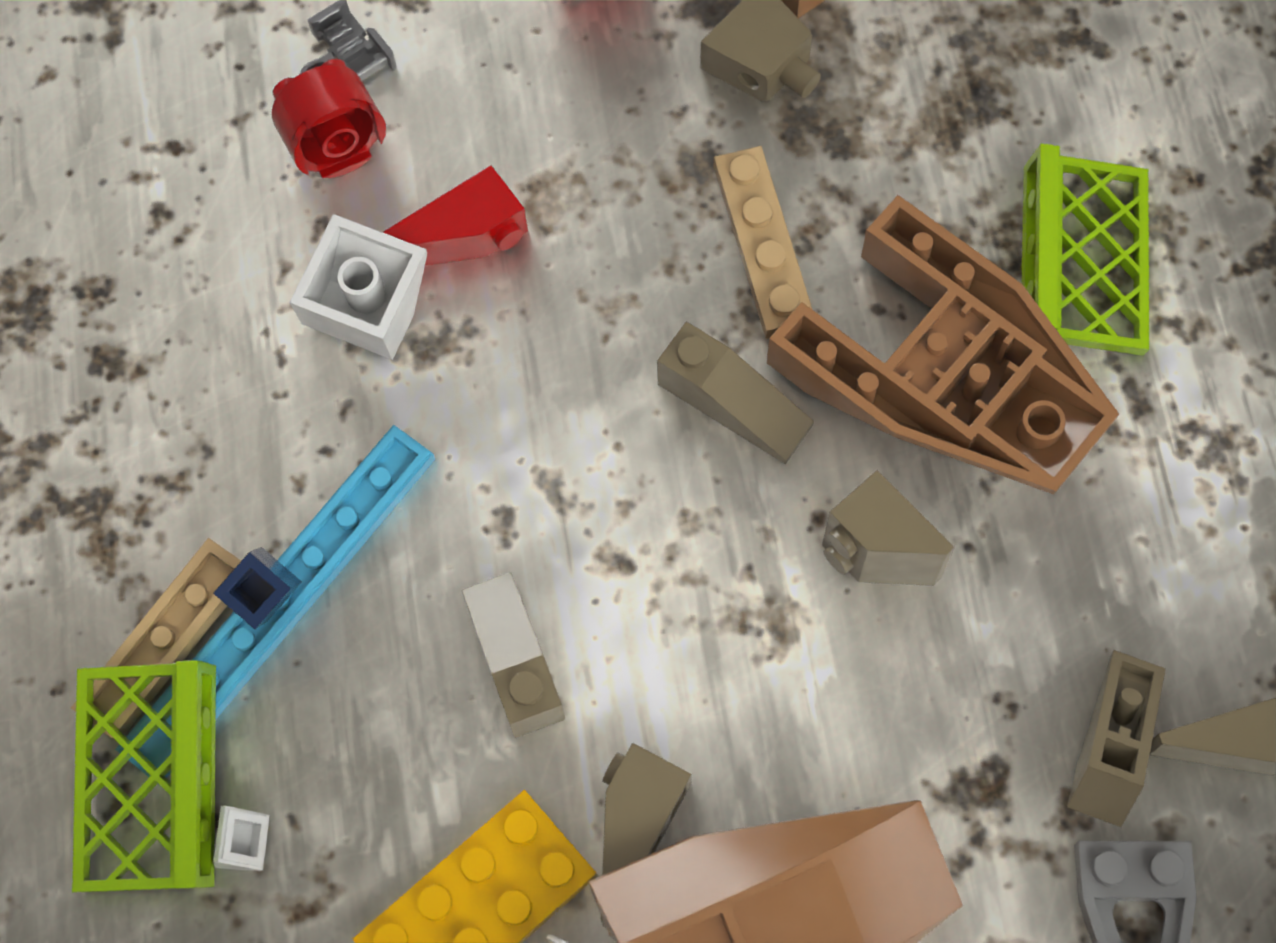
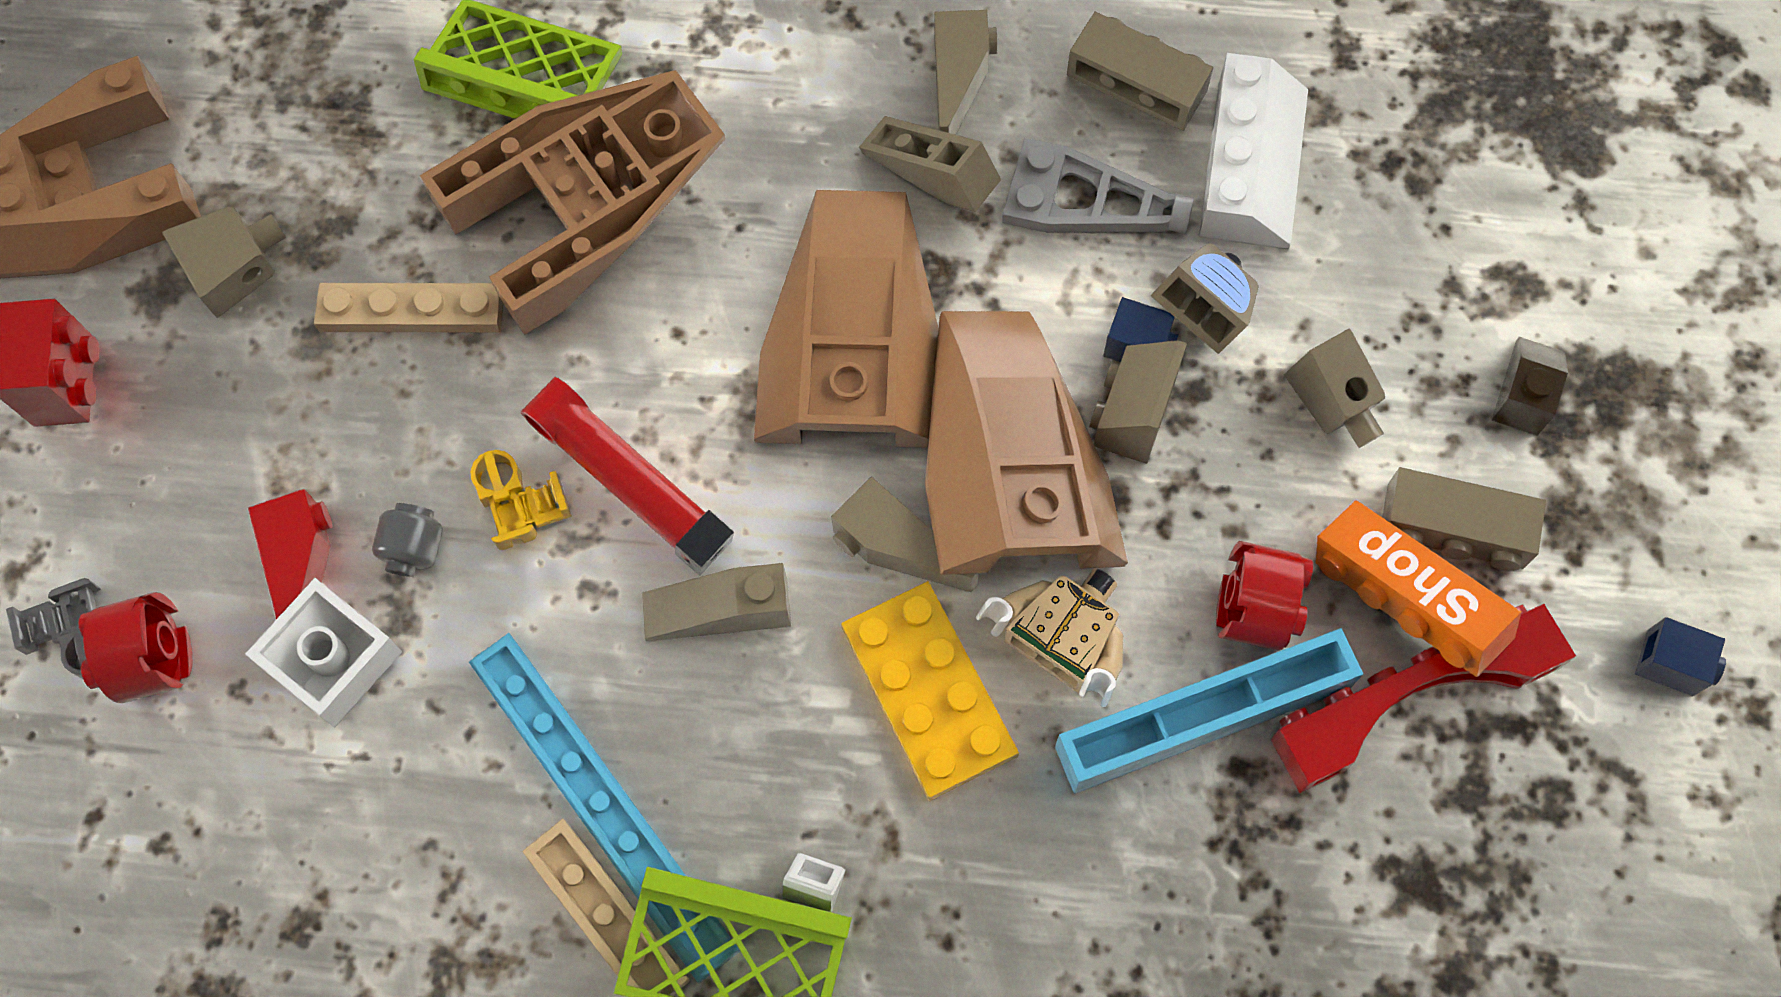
camera: 75 degrees left, 0 degrees up
dark blue brick [213,547,302,629] -> none
dark tan slope [657,321,814,464] -> none
dark tan slope [822,470,955,586] -> none
none -> dark grey head [372,503,443,577]
none -> yellow piece [470,450,572,550]
none -> red piece [521,377,734,576]
none -> medium nougat wedge [754,190,939,448]

